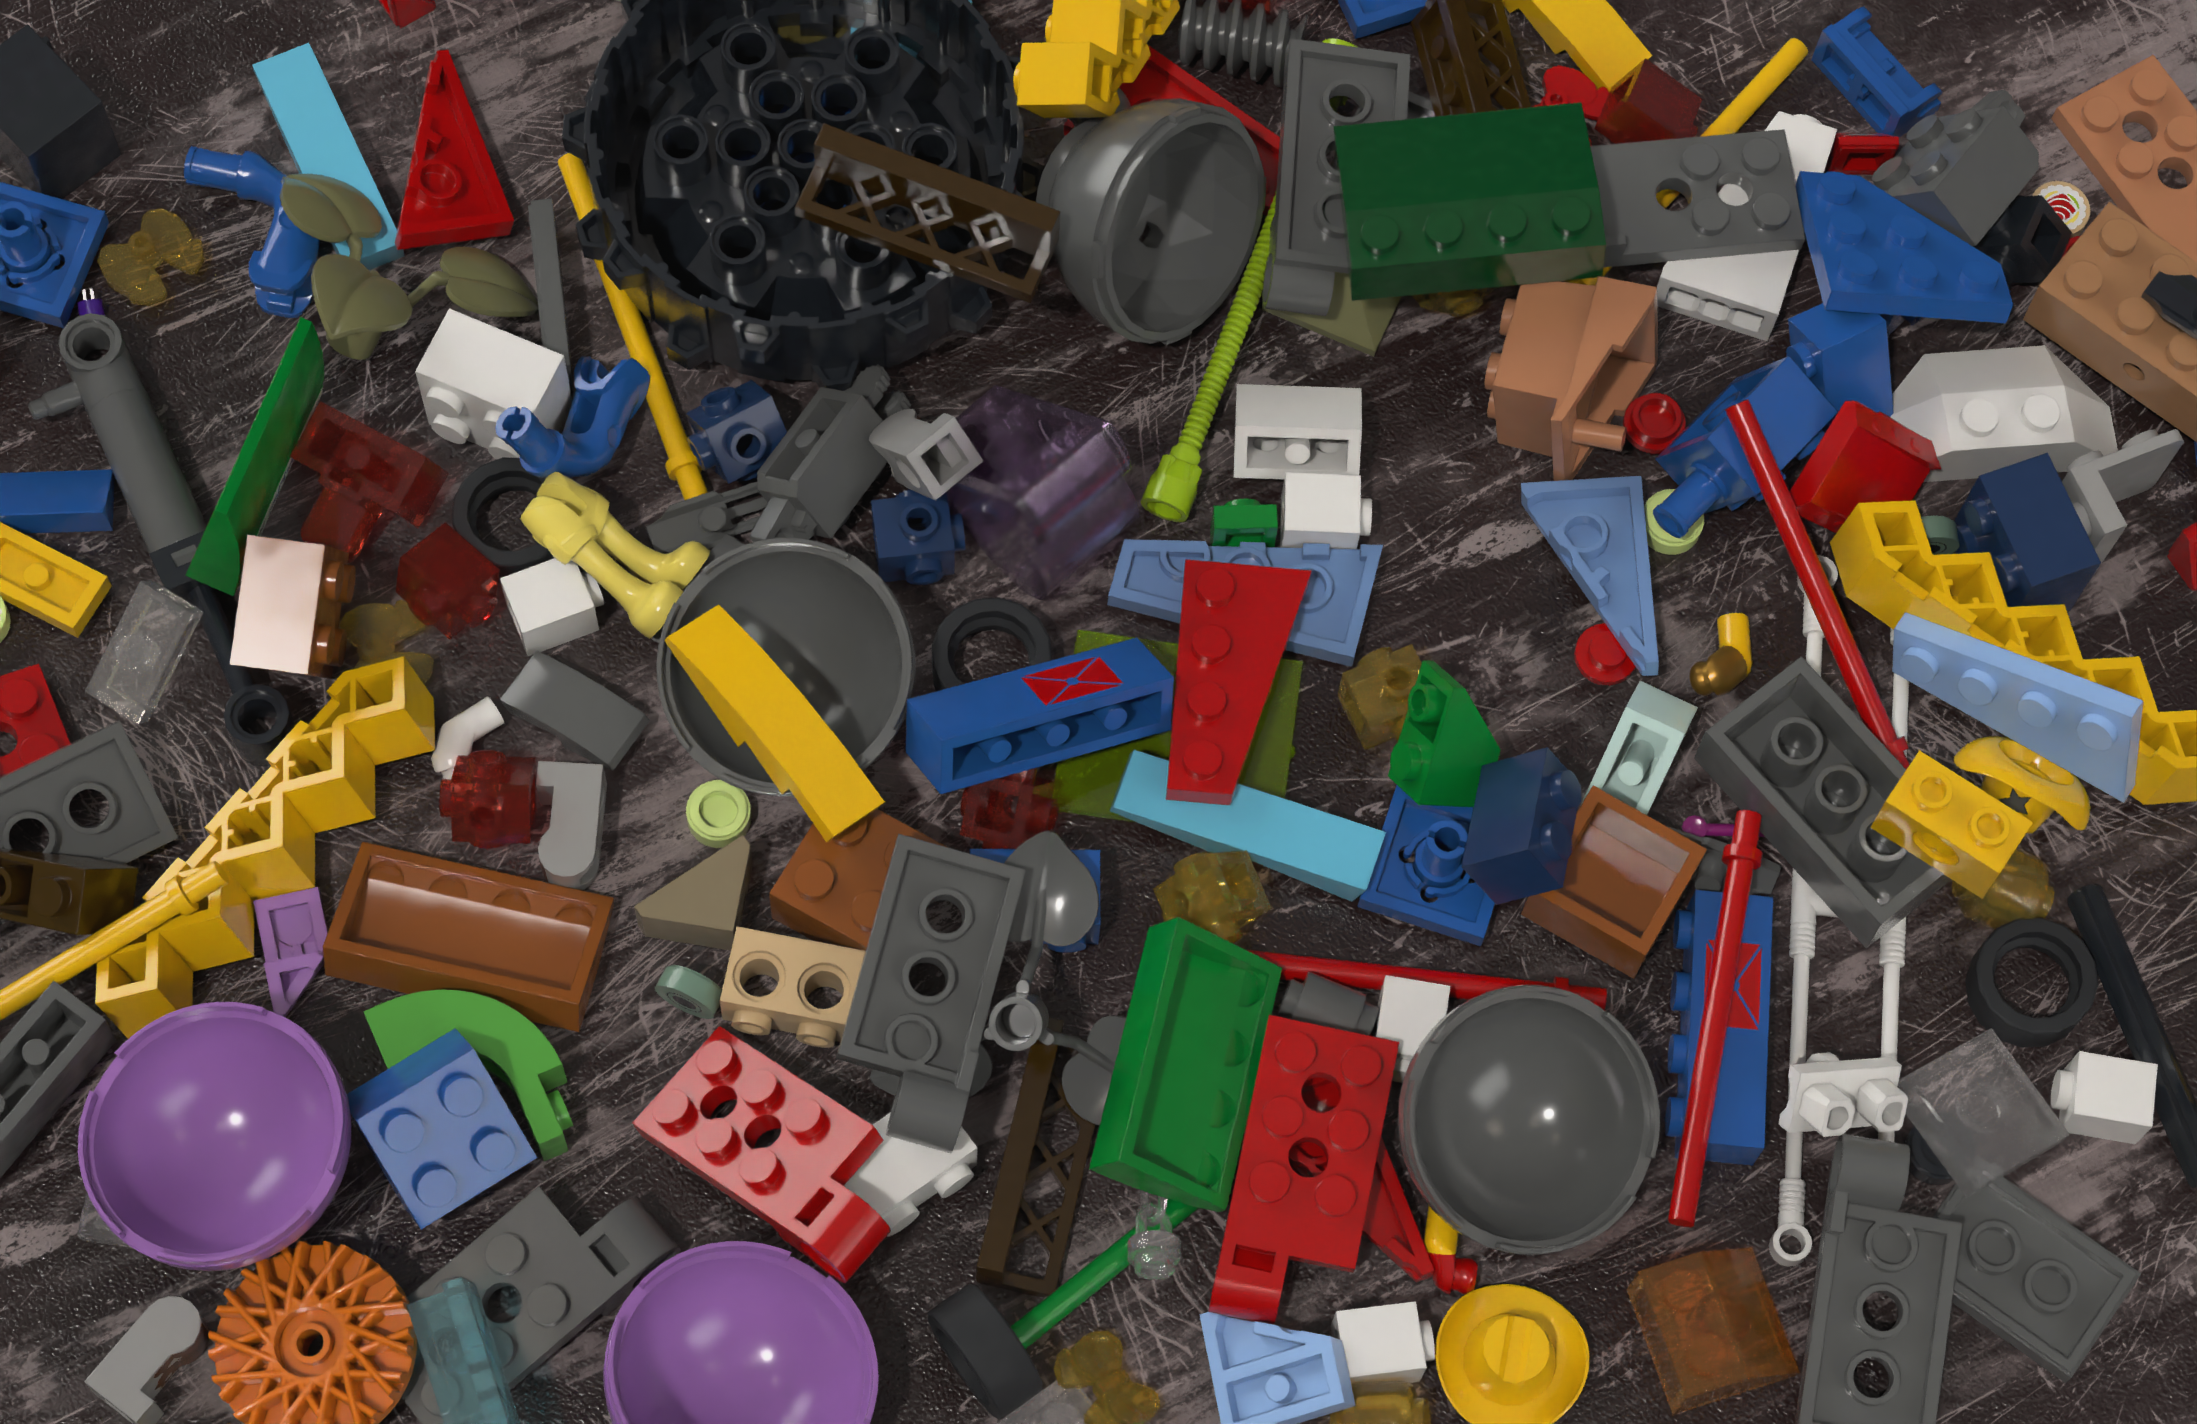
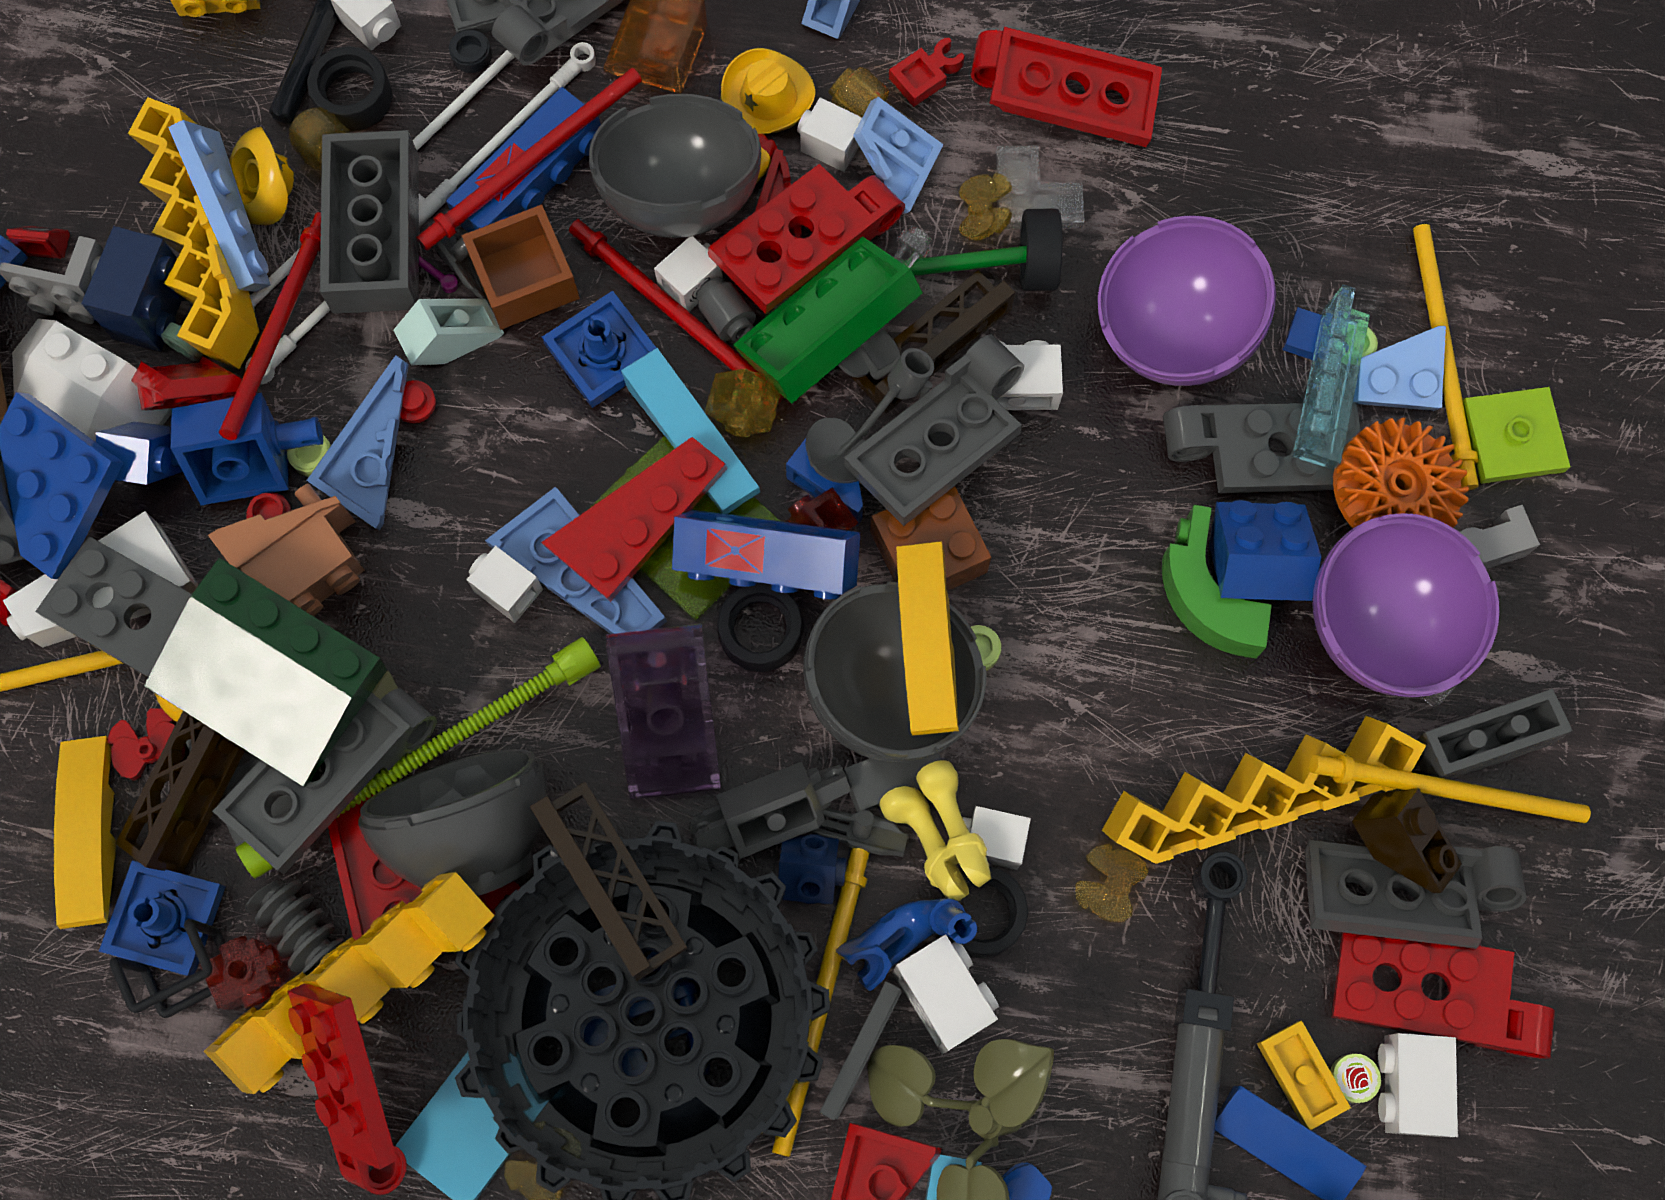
camera: 140 degrees left, 5 degrees up
clear plate [85,579,203,724] -> none
green slope [185,317,324,596] -> none
piece [230,535,356,679] -> none
medium lavender slope [253,887,328,1017] -> none
clear red brick [290,401,449,563] -> none
dark orange slope [323,842,614,1032] -> none
clear red brick [396,522,500,640] -> none
white arm [431,696,504,787] -> none
clear red brick [439,750,537,849] -> none
dark grey slope [500,650,650,771] -> none
light grey leg [536,761,607,890] -> none
hinge [632,1026,891,1283] -> none
dark tan slope [634,835,753,951] -> none
sand green tile [655,965,722,1019] -> none
tan brick [720,927,865,1048] -> none
light grey leg [869,409,983,501] -> none
dark blue brick [871,489,966,585] -> none
green plate [1210,498,1278,547] -> none
white brick [1233,384,1362,479] -> none
clear yellow brick [1337,644,1422,750] -> none
green slope [1388,660,1501,807] -> none
dark blue brick [1461,747,1582,905] -> none
clear red brick [1594,58,1702,144] -> none
pearl gold arm [1689,613,1752,696] -> none
white hips [1778,1052,1908,1137] -> none
yellow brick [1870,750,2033,899] -> none
clear tile [1897,1028,2070,1198] -> none

